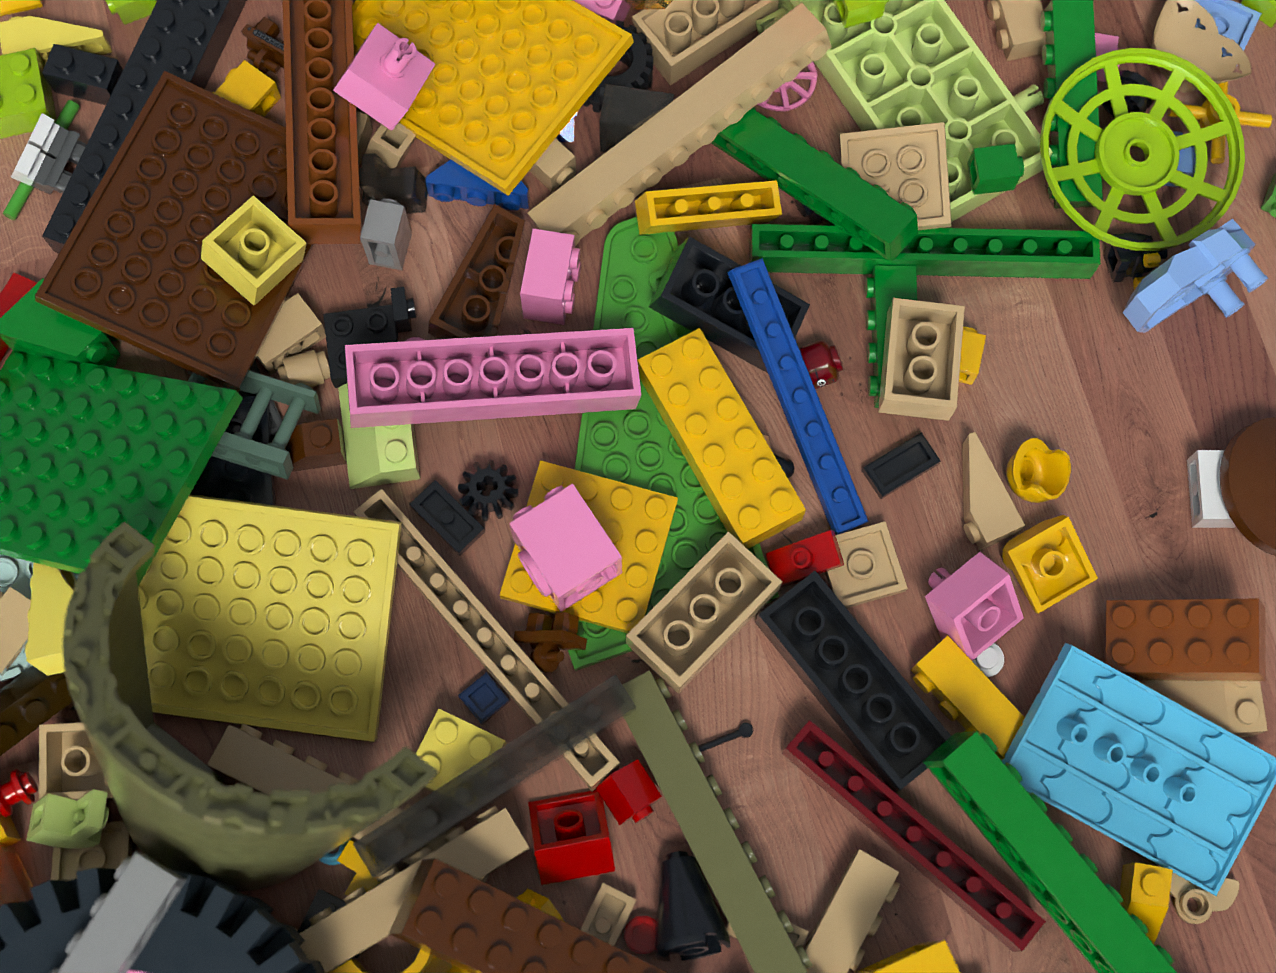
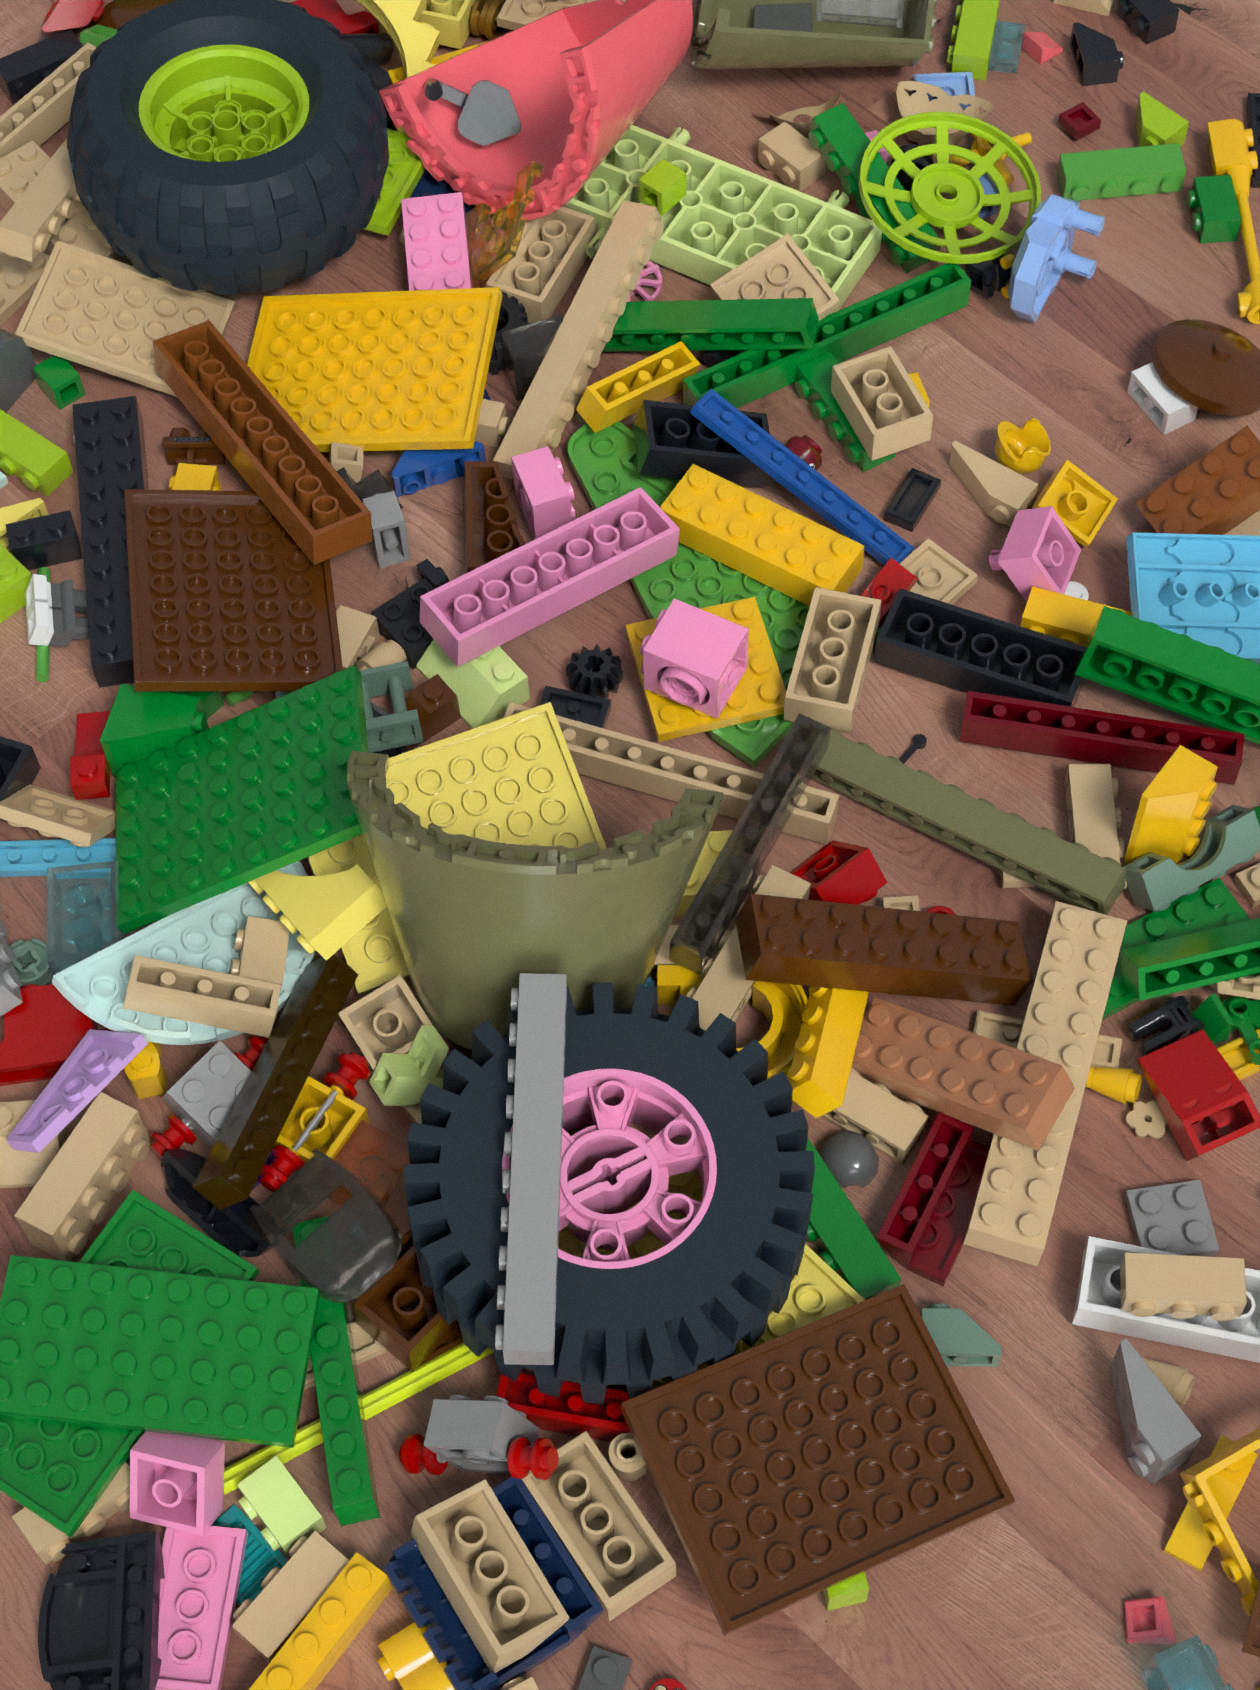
camera: 25 degrees left, 15 degrees down
light yellow brick [201,195,307,305] -> none
bright pink brick [333,23,435,131] -> none
reddish brown hips [513,612,587,672] -> none
red brick [596,759,662,825] -> none
black cone [655,851,731,962] -> none
green brick [967,144,1024,195] -> none

